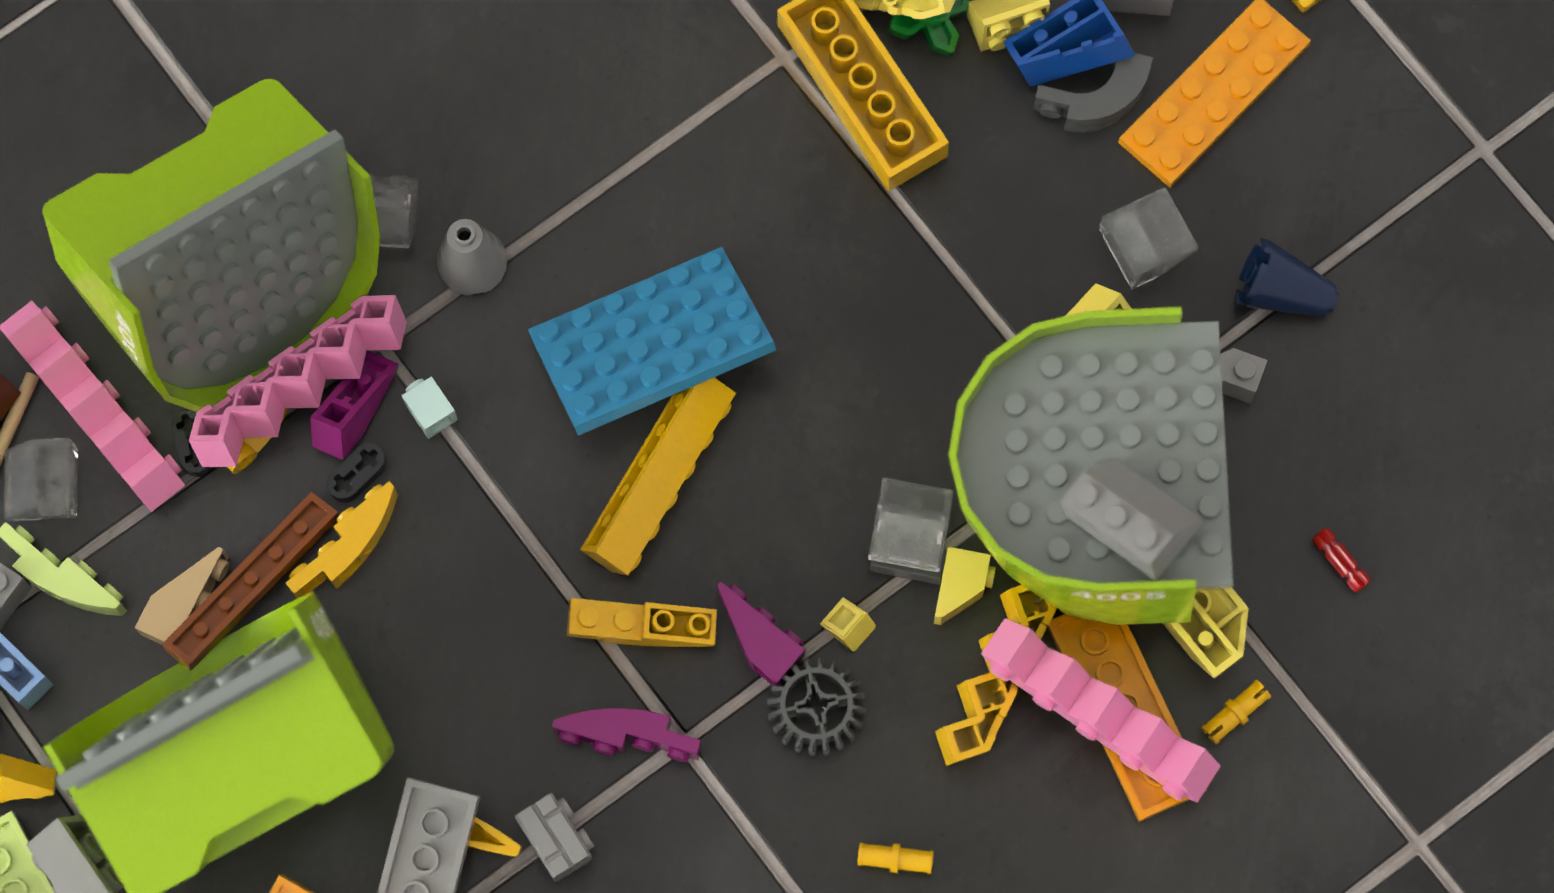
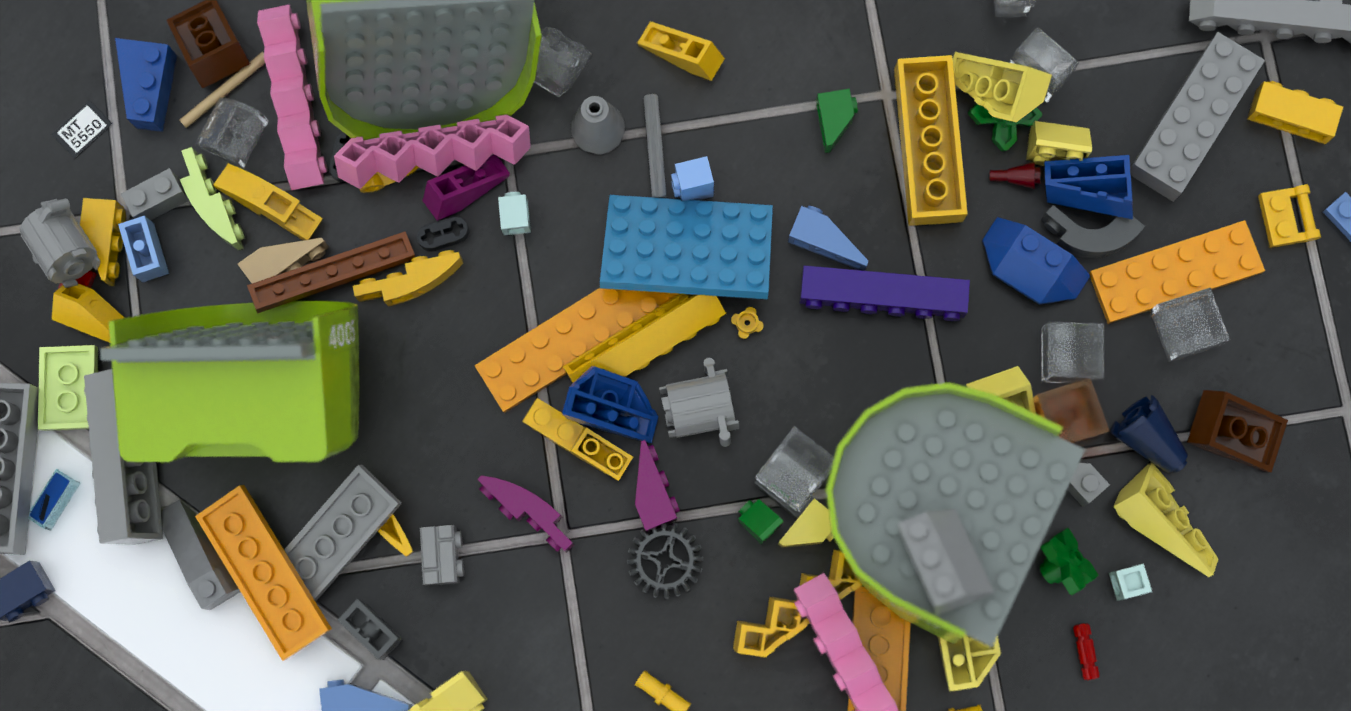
camera: 30 degrees right, 5 degrees up
light yellow slope [820,597,876,652] -> none
none -> yellow slope [213,163,323,241]
none -> light orange plate [474,288,679,413]
none -> blue wedge [562,366,658,443]
none -> yellow slope [637,21,725,81]
none -> light grey axle [644,94,667,198]
none -> light grey container [659,358,739,447]
none -> light blue brick [671,156,714,201]
none -> yellow plate [731,307,763,339]
none -> green slope [738,499,783,545]
none -> medium blue slope [788,206,868,271]
none -> dark purple brick [800,266,970,321]
none -> green slope [816,89,858,153]
none -> blue wedge [982,217,1090,305]
none -> dark red cone [990,162,1040,189]
none -> clear orange brick [1033,378,1109,444]
none -> green plant [1040,528,1098,595]
none -> light aqua brick [1109,564,1152,601]
none -> light yellow wedge [1113,462,1218,577]
none -> clear brick [1150,287,1230,362]
none -> reddish brown slope [1187,390,1288,473]

